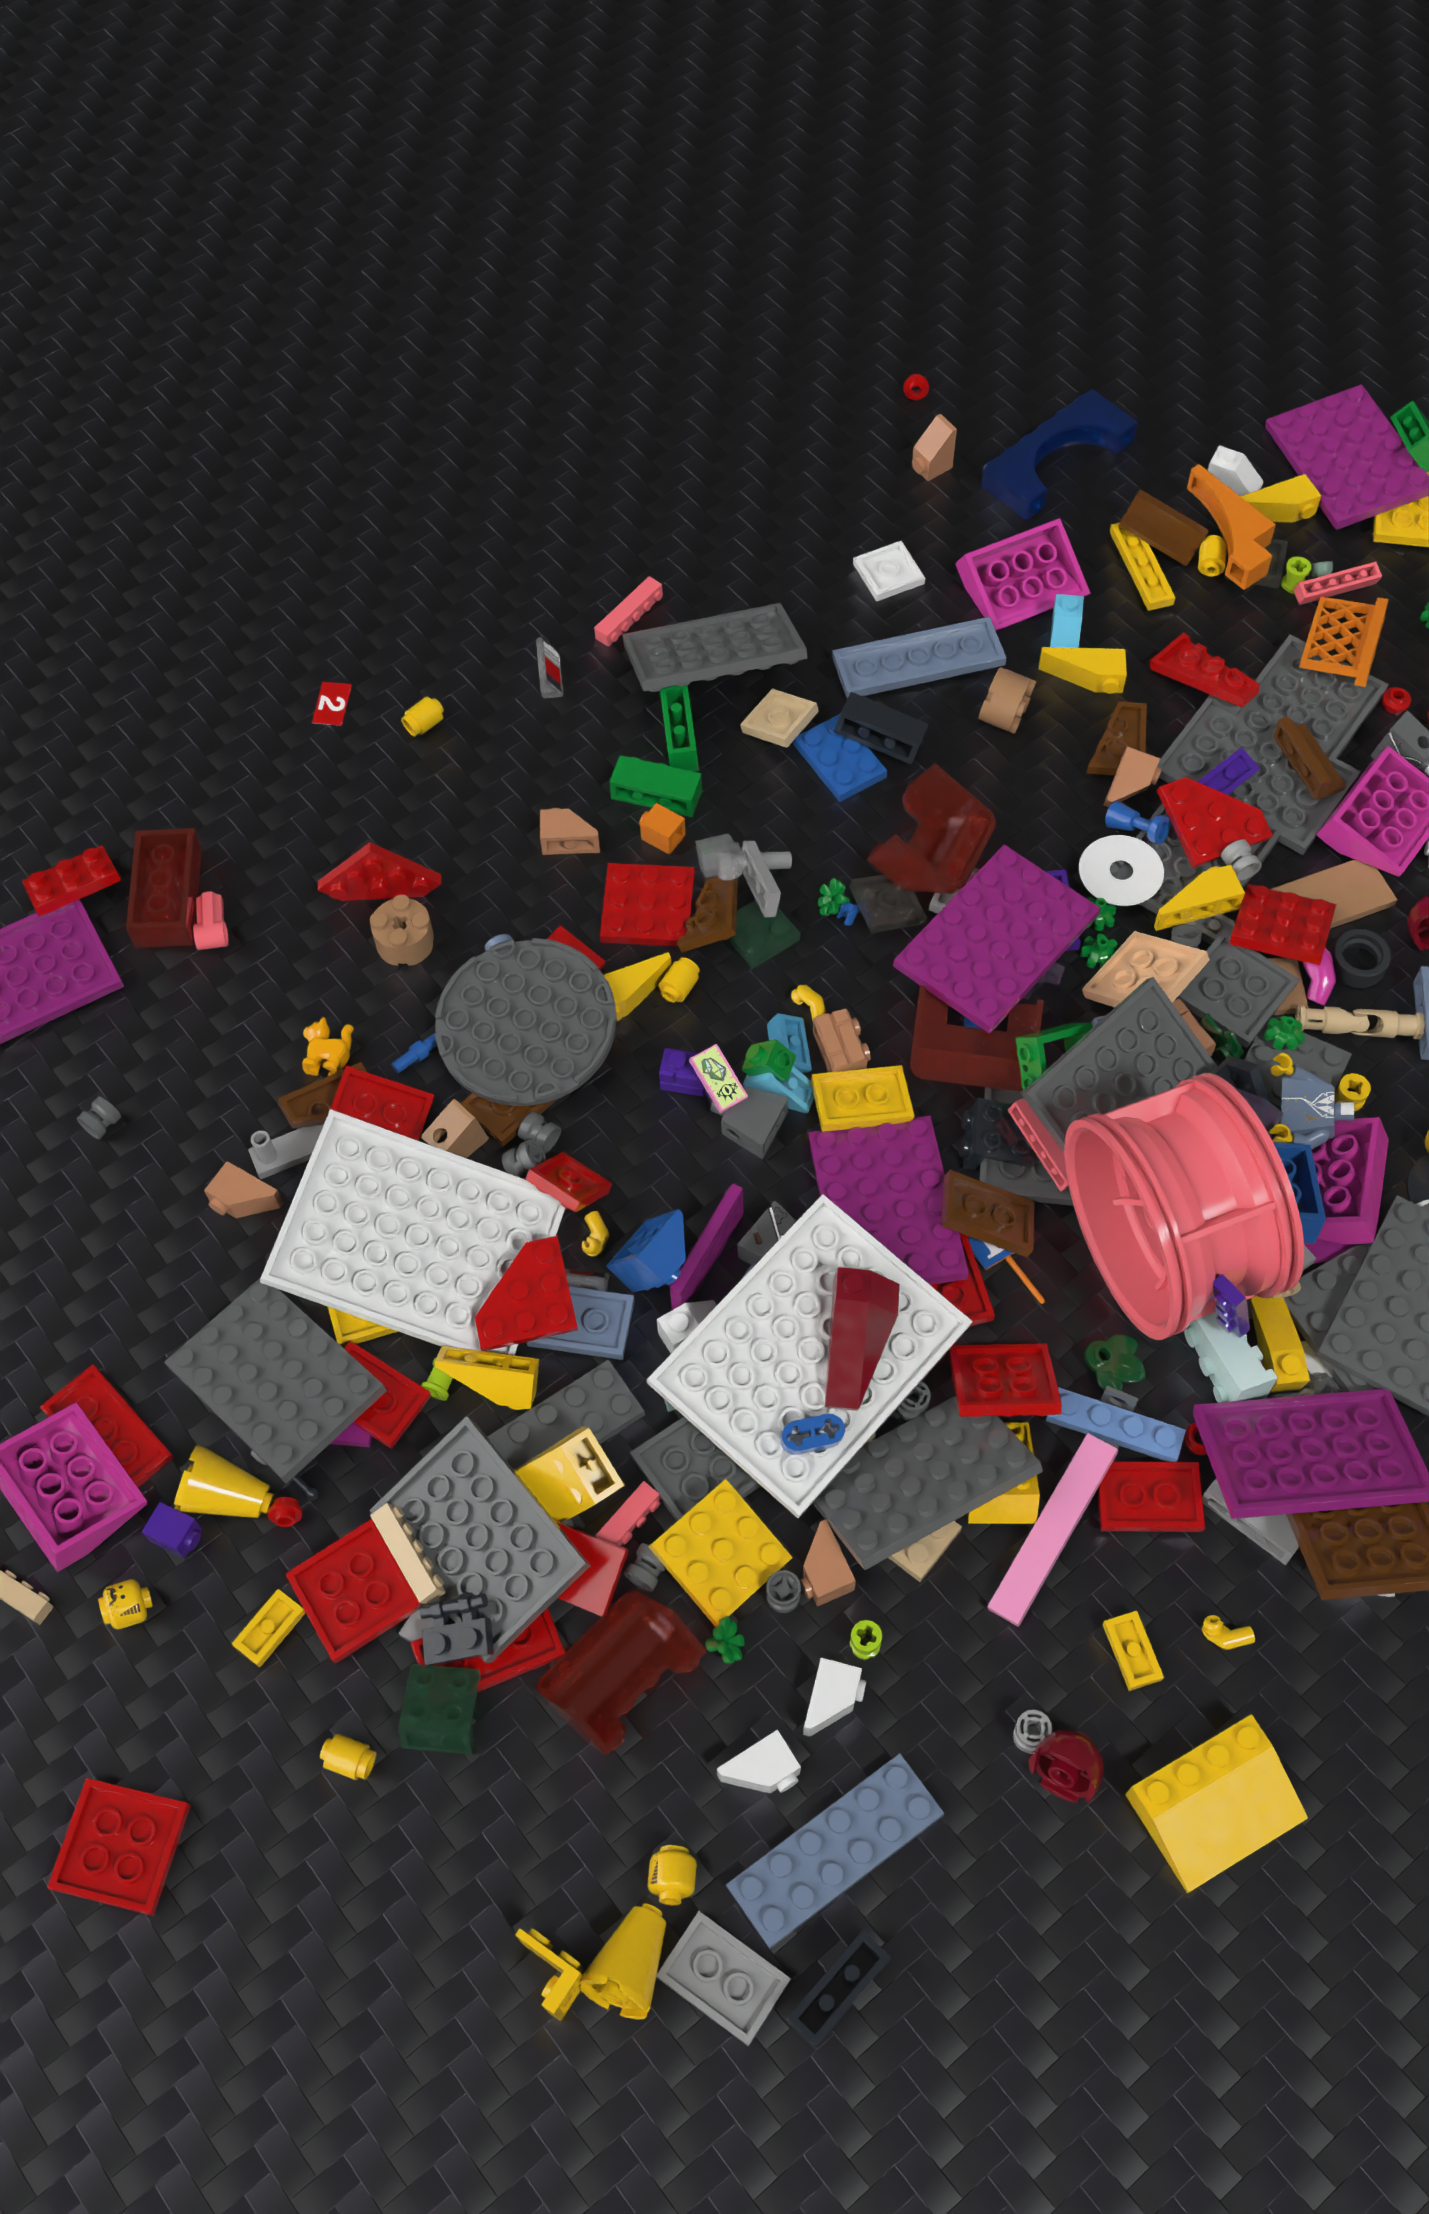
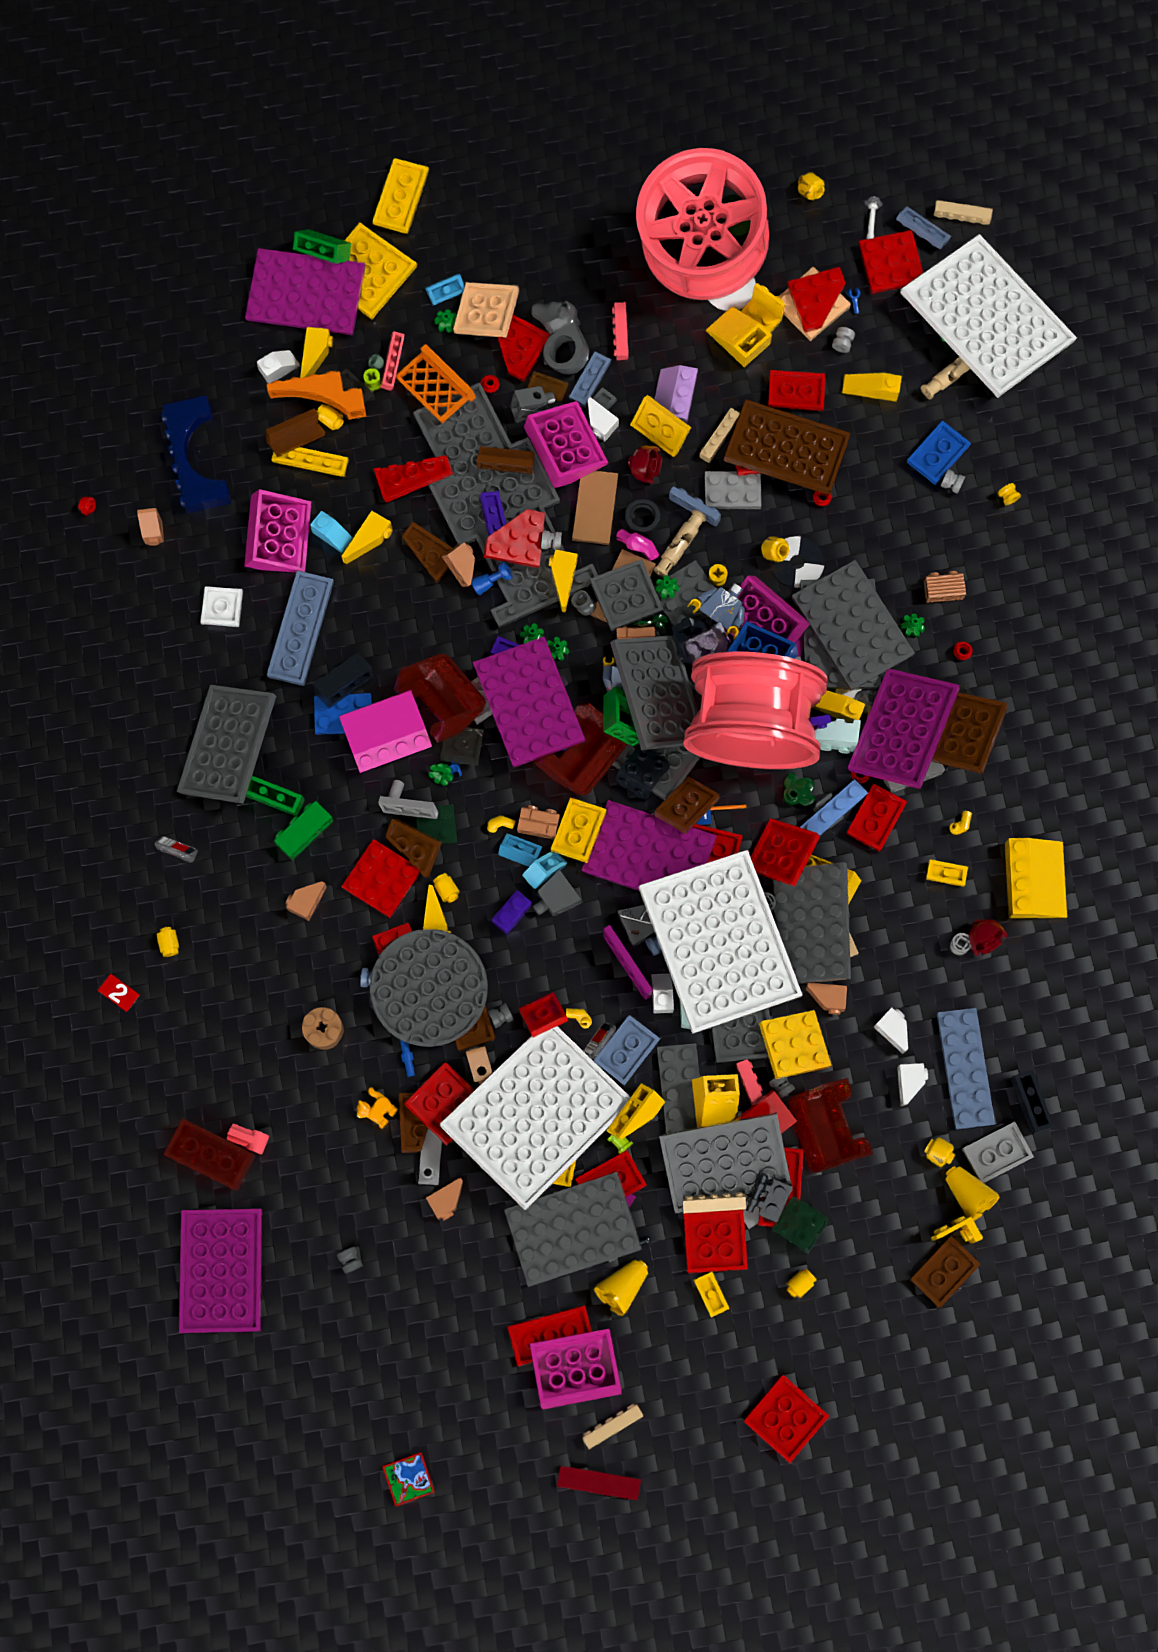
camera: 65 degrees left, 15 degrees up
red plate [22,845,121,917] -> none
yellow head [98,1579,153,1630] -> none
dark purple brick [142,1502,202,1558] -> none
red plate [268,1497,302,1527] -> none
red plate [318,842,441,901] -> none
red plate [475,1236,578,1351] -> none
dark grey wheel [502,1139,546,1178] -> none
coral piece [594,576,663,647] -> none
blue slope [606,1209,686,1292] -> none
orange brick [639,803,686,855] -> none
tile [689,1044,748,1114] -> none
clear brick [695,834,748,880] -> none
green plant [706,1616,745,1664] -> none
tan plate [740,689,819,748] -> none
green bracket [742,1039,796,1081] -> none
dark grey wheel [766,1570,801,1613] -> none
blue beam [780,1414,845,1455] -> none
dark red wedge [824,1267,900,1411] -> none
lime bush [850,1620,882,1660] -> none
medium nougat brick [978,667,1037,734] -> none
bright pink tile [987,1433,1118,1627] -> none
coral piece [1008,1098,1069,1192] -> none
white sticker [1079,835,1164,906] -> none
light nougat plate [1082,931,1210,1007] -> none
red plate [1229,884,1337,965] -> none
none -> dark pink slope [339,690,432,773]
none -> reddish brown plate [910,1236,980,1308]

